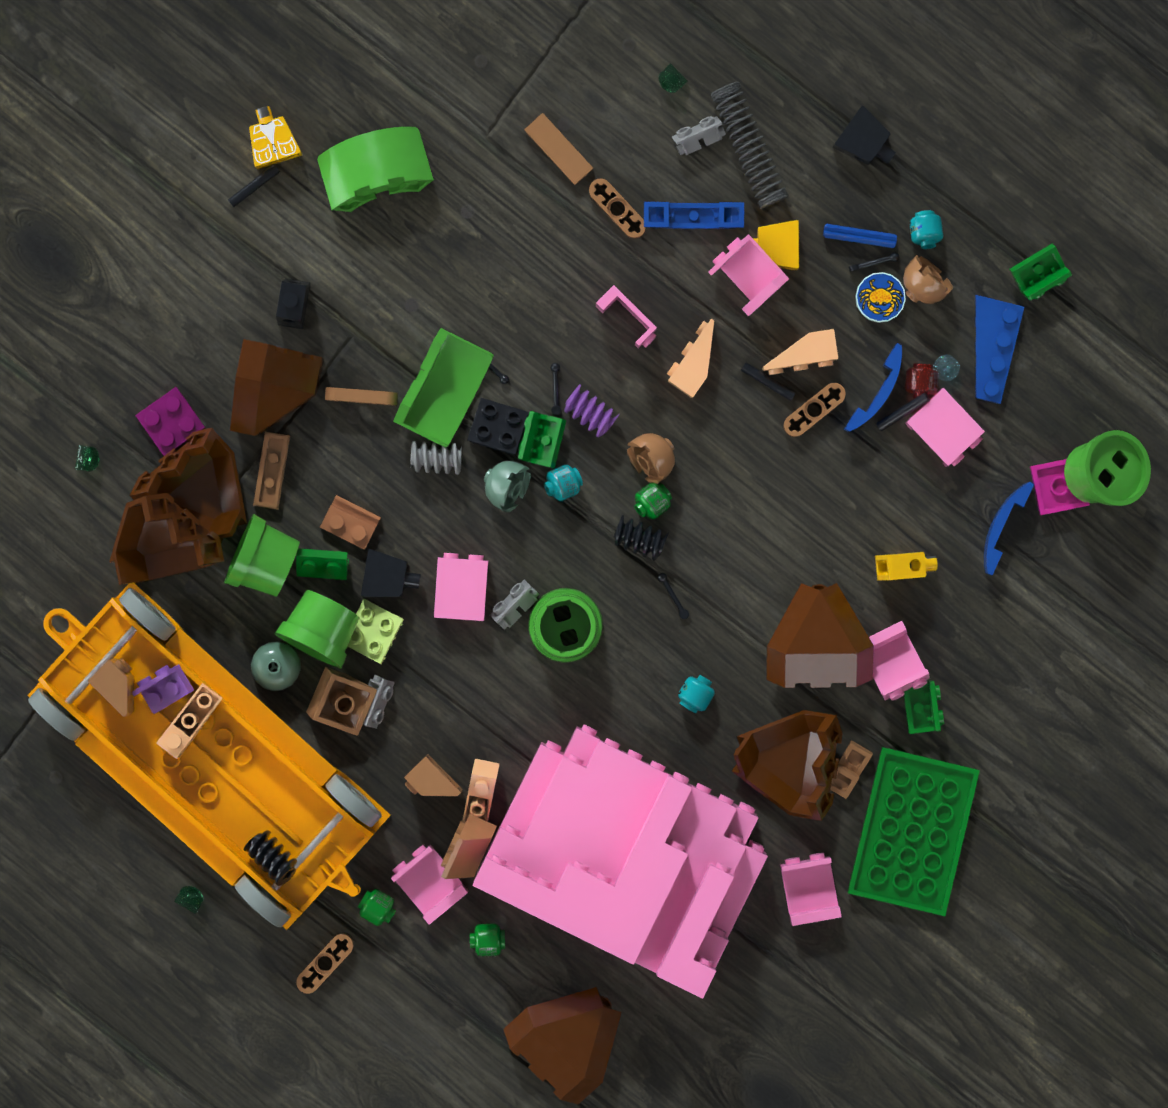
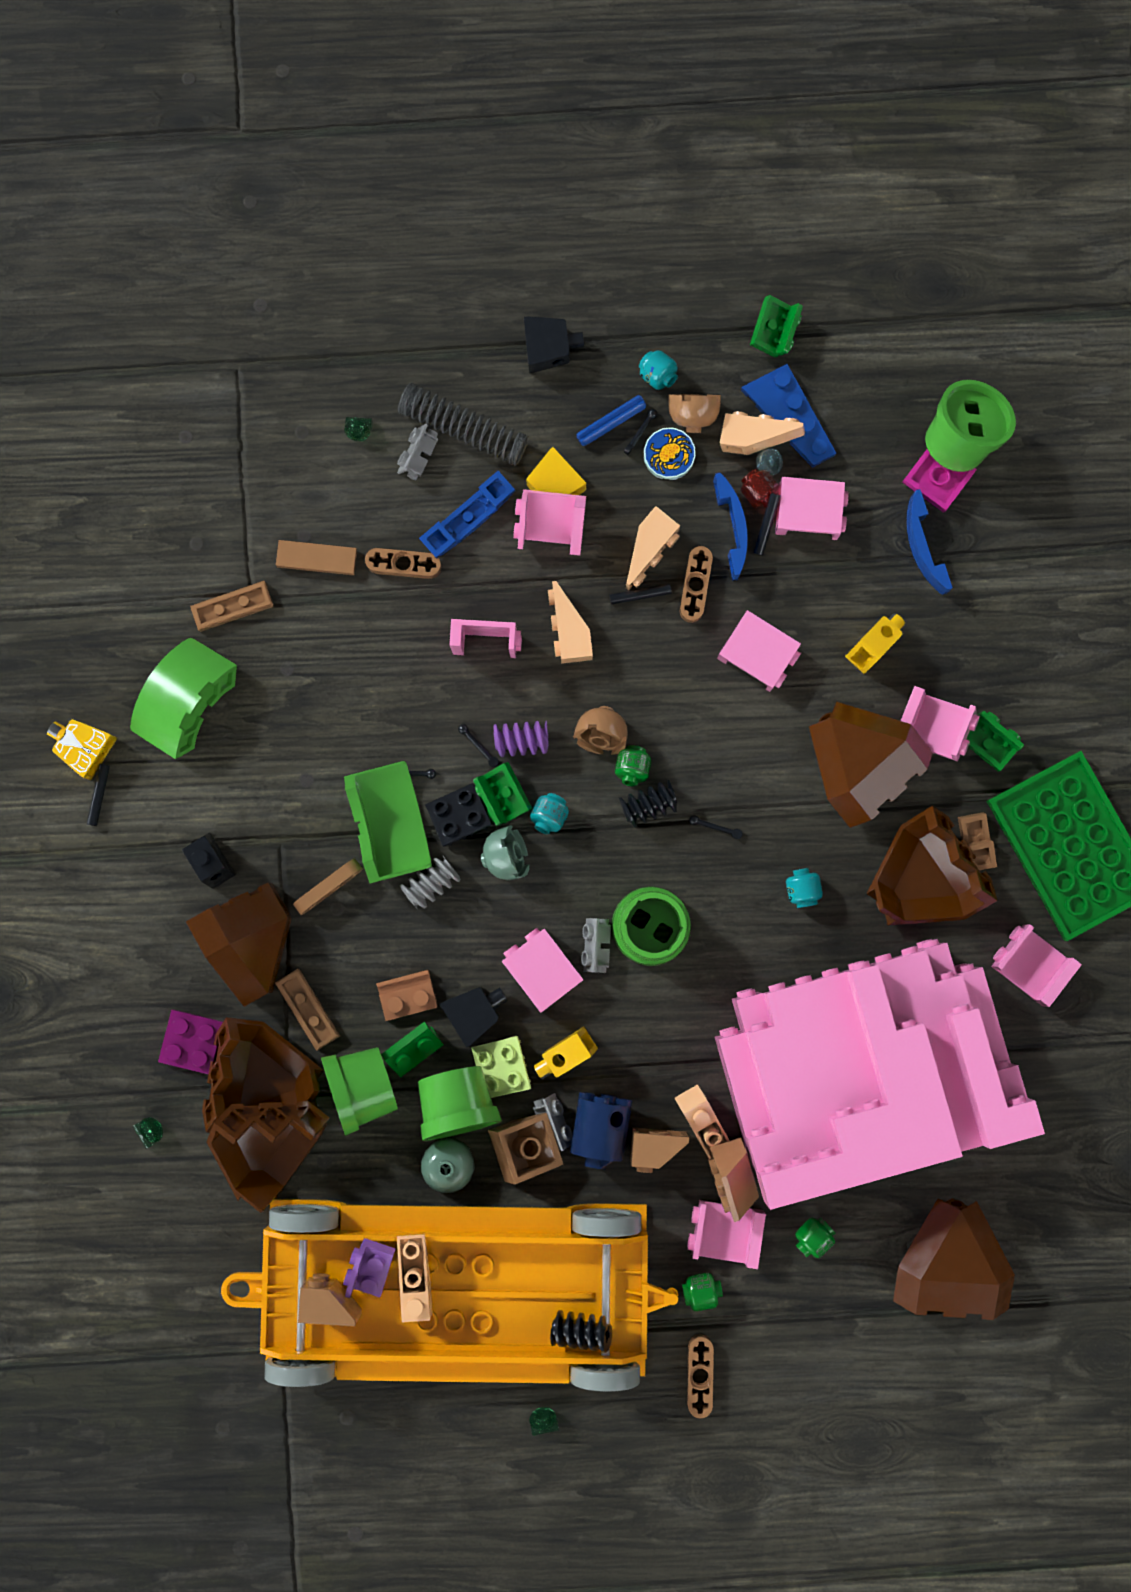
camera: 40 degrees left, 5 degrees down
none -> medium nougat tile [190,581,274,632]
none -> yellow torso [534,1026,598,1079]
none -> dark blue cylinder [570,1092,632,1169]
none -> bright pink panel [717,610,801,692]
none -> light nougat slope [720,411,805,455]

